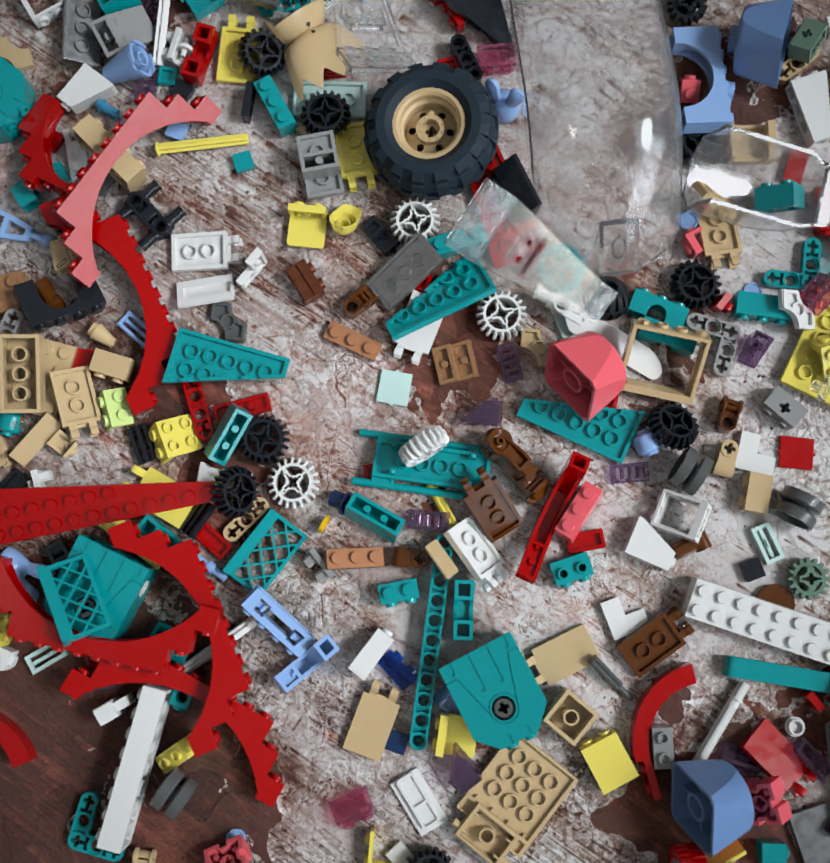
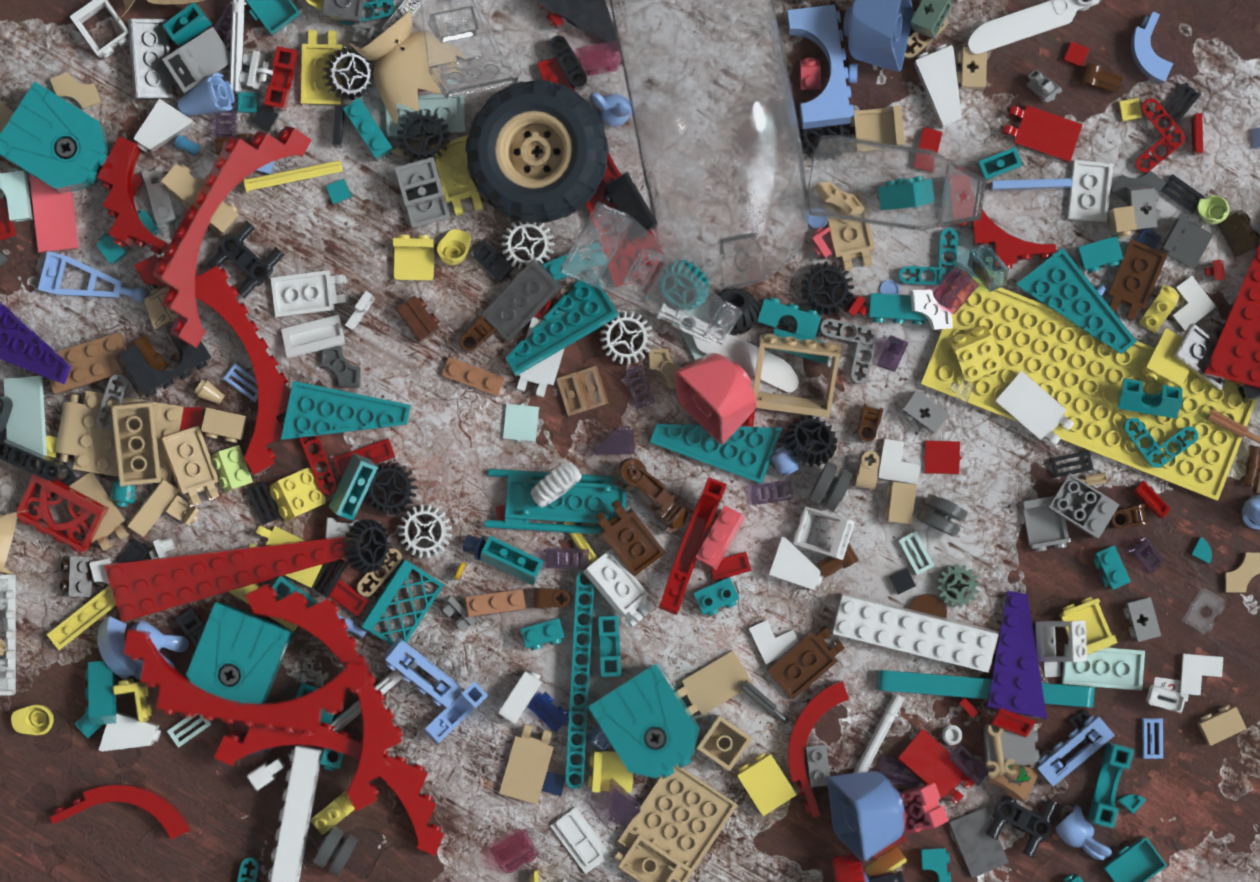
camera: 10 degrees left, 5 degrees up
teal fence [36,553,112,647] -> none
tan slope [425,539,458,579] -> none

